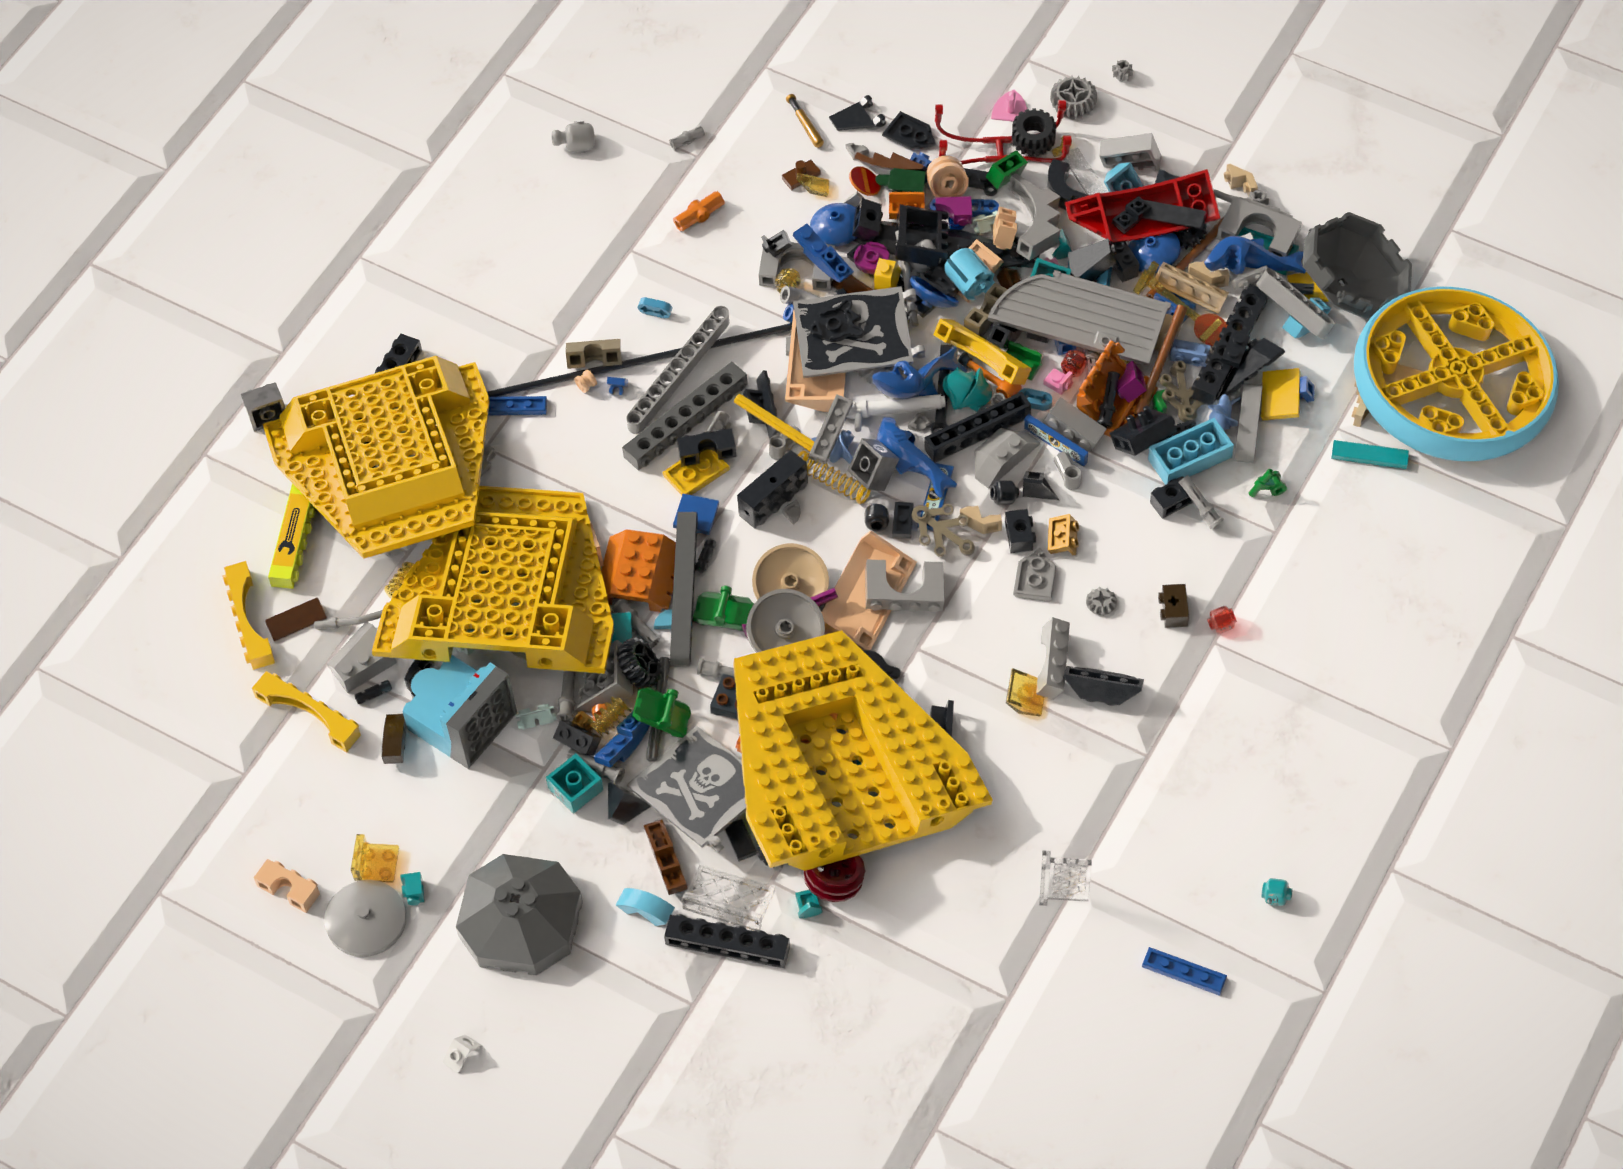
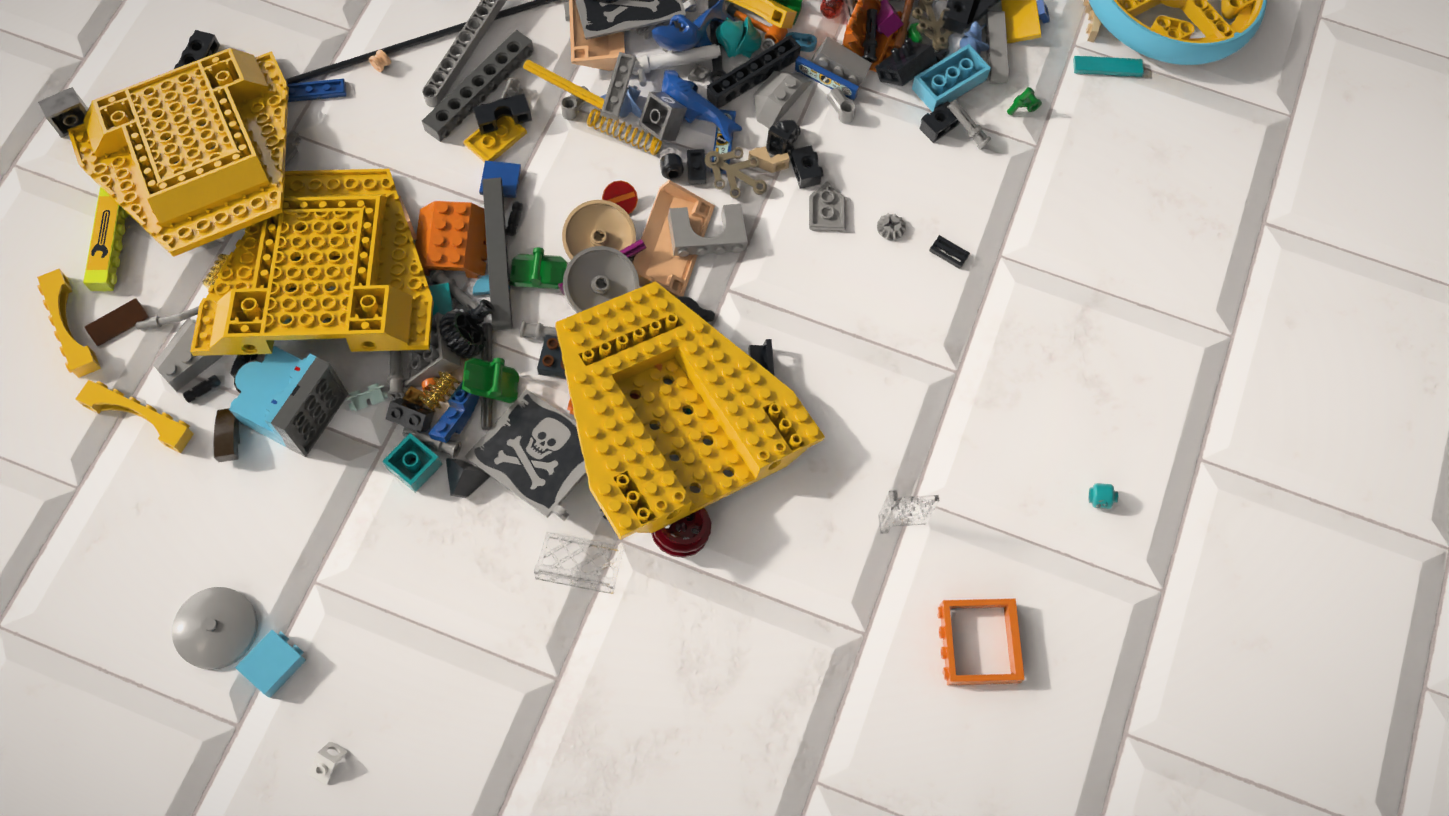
camera: 15 degrees left, 10 degrees up
light nougat arch [253,859,320,913] -> none
clear yellow bracket [350,834,400,883] -> none
teal brick [400,872,425,906] -> none
dark grey windscreen [455,854,583,976] -> none
dark tan arch [565,339,622,369] -> none
blue tile [607,377,628,395] -> none
medium azure brick [616,888,675,926] -> none
reddish brown slope [643,819,688,895] -> none
black brick [664,914,790,969] -> none
black tile [724,819,757,861] -> none
black brick [737,450,808,529] -> none
black bracket [743,370,779,439] -> none
light grey tile [781,499,801,525] -> none
teal tile [795,890,823,918] -> none
clear yellow slope [1005,668,1045,717] -> none
black slope [1022,471,1060,501] -> none
light grey arch [1036,617,1070,700] -> none
bright pink bracket [1043,368,1073,395] -> none
pearl gold bracket [1048,514,1079,556] -> none
black wedge [1064,666,1144,706] -> none
blue tile [1142,947,1227,996] -> none
dark brown brick [1158,584,1189,628] -> none
clear red head [1207,605,1237,634] -> none
none -> medium azure brick [235,630,306,698]
none -> black bush [469,299,495,324]
none -> red piece [602,180,638,214]
none -> black bracket [766,125,796,156]
none -> black tile [929,235,970,269]
none -> orange window [937,598,1025,685]

